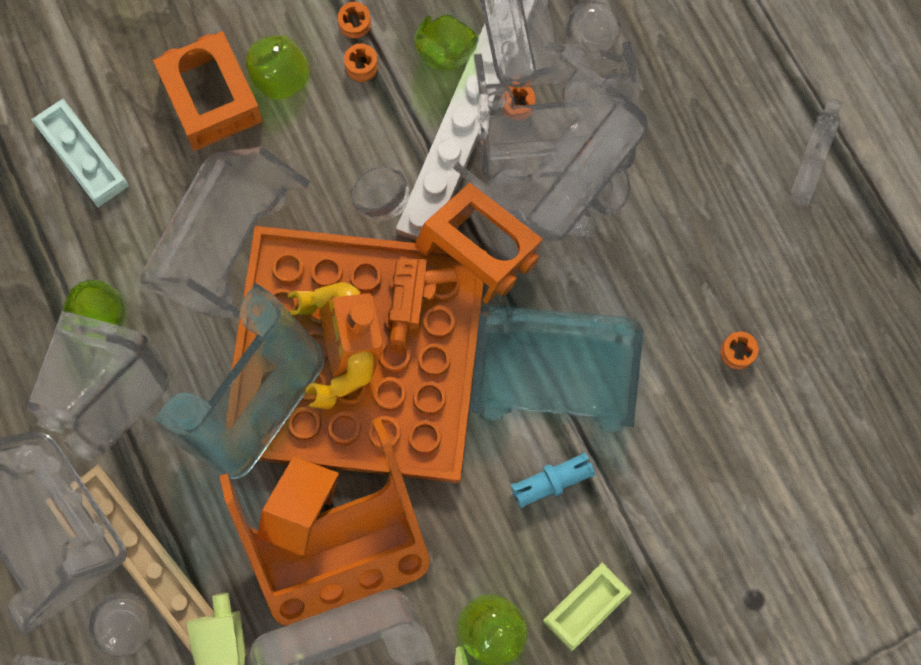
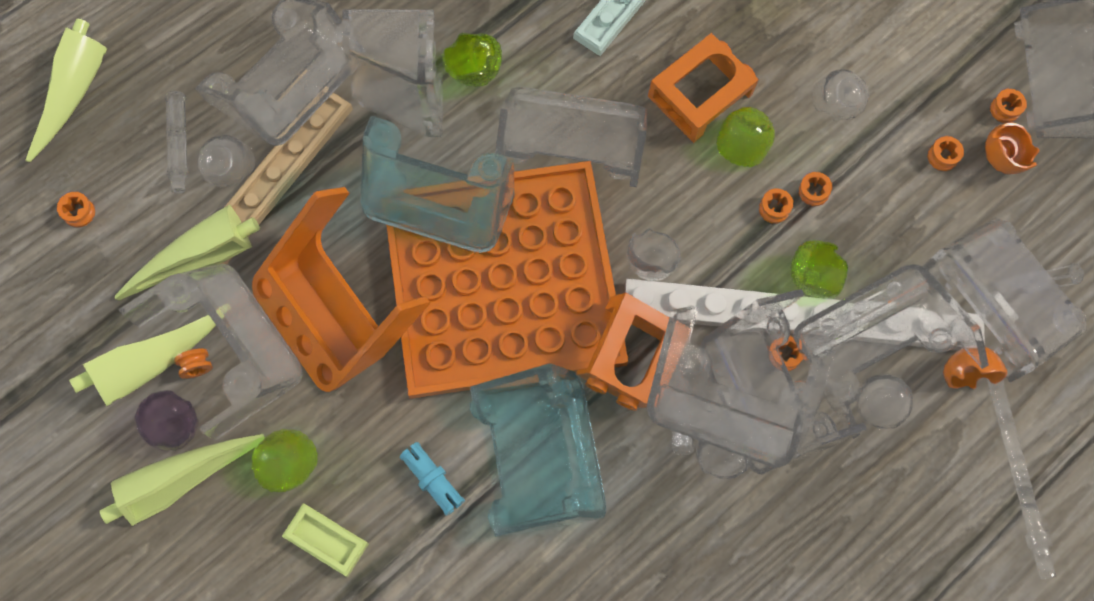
camera: 70 degrees right, 0 degrees up
orange panel [257,456,339,555] -> none
torso [288,282,383,409] -> none
orange piece [388,256,457,345] -> none

